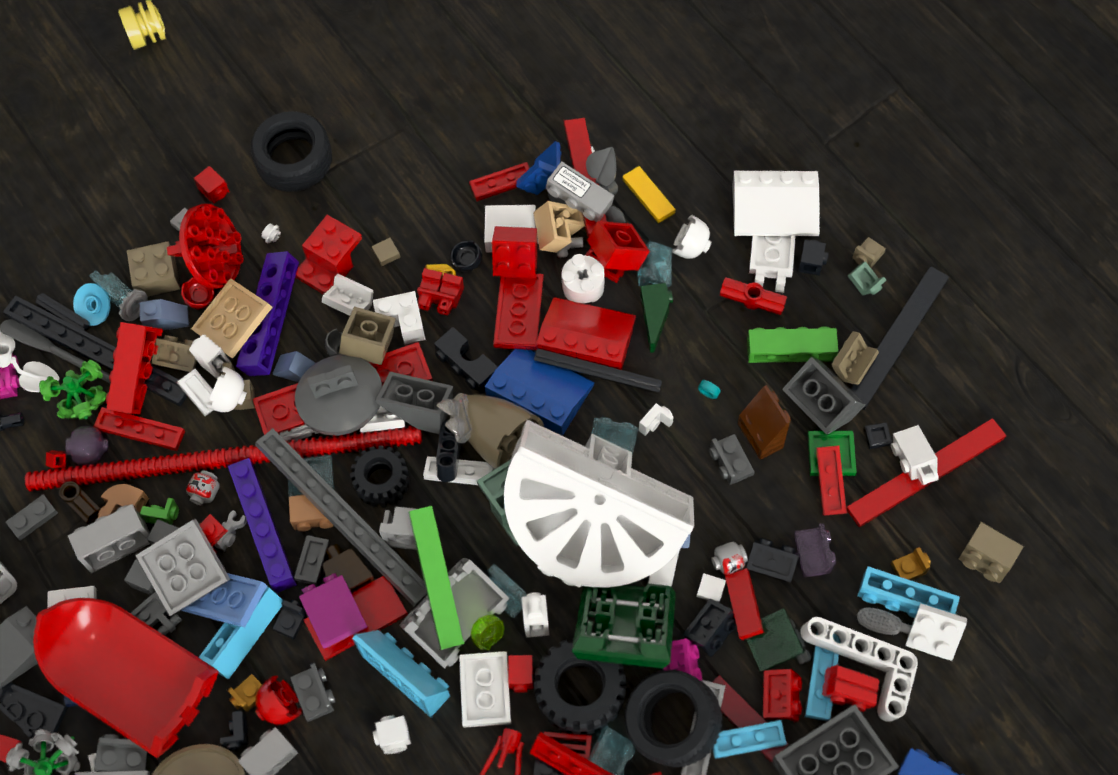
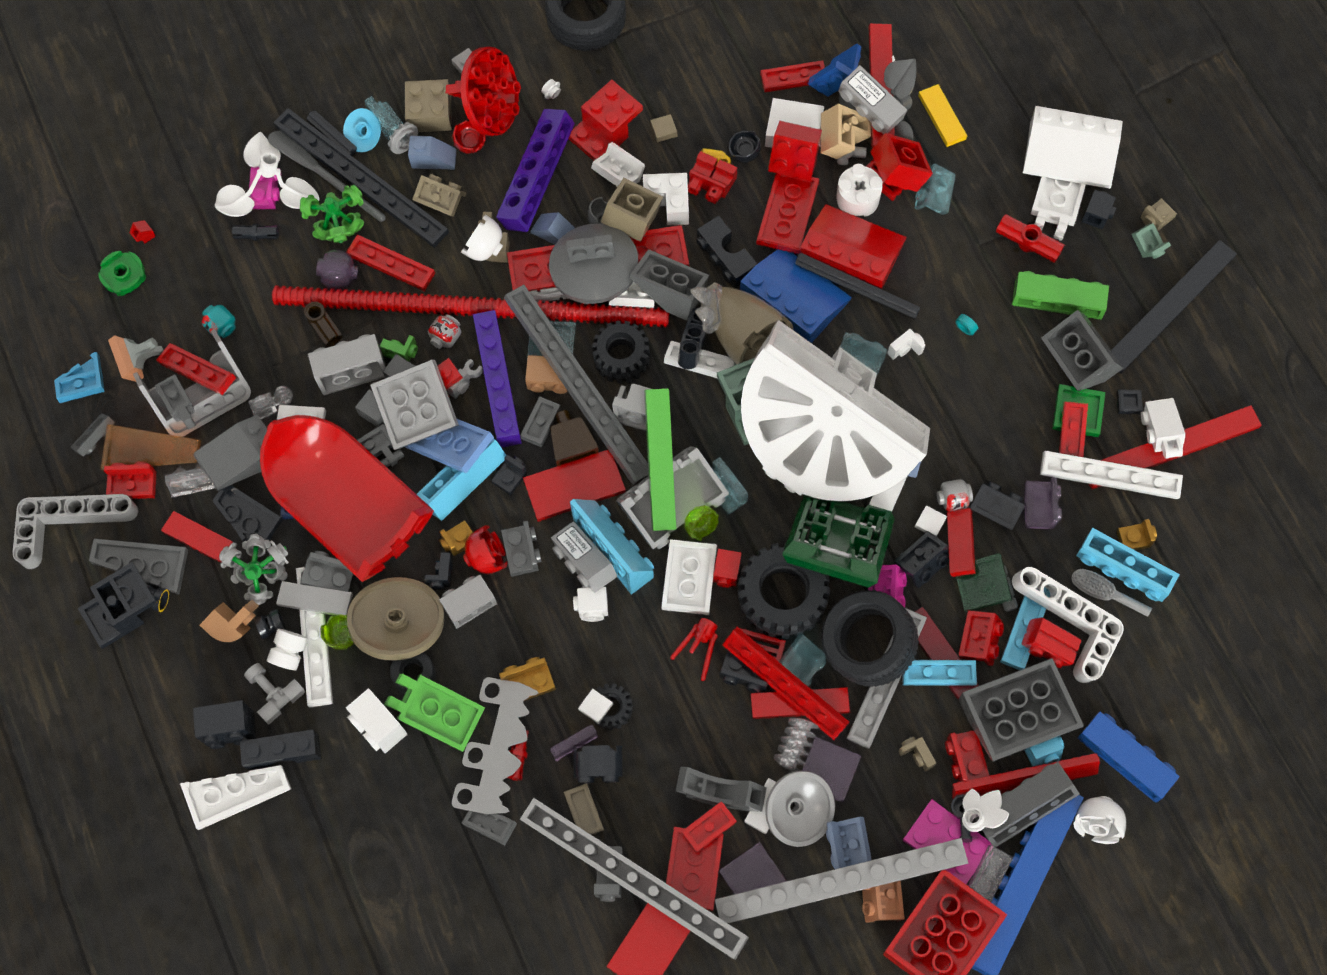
camera: 10 degrees right, 5 degrees up
dark grey plate [6,494,58,541] -> none
red piece [46,450,66,468] -> none
medium nougat brick [98,484,149,518] -> none
red wedge [106,322,163,414] -> none
white tile [177,369,213,416] -> none
white brick [189,335,230,379] -> none
tan plate [191,278,272,359] -> none
red brick [194,166,229,204] -> none
magenta slope [299,573,367,649] -> none
white brick [522,593,549,638] -> none
dark green slope [640,283,673,353] -> none
white cylinder [672,215,711,259] -> none
dark grey bracket [709,434,754,485] -> none
reddish brown slope [738,385,791,460] -> none
dark tan bracket [831,331,879,385] -> none
white plate [906,603,967,661] -> none
dark tan brick [959,522,1024,584] -> none
none -> clear plate [248,386,293,419]
none -> light grey brick [551,521,617,593]
none -> white tile [1040,451,1183,499]

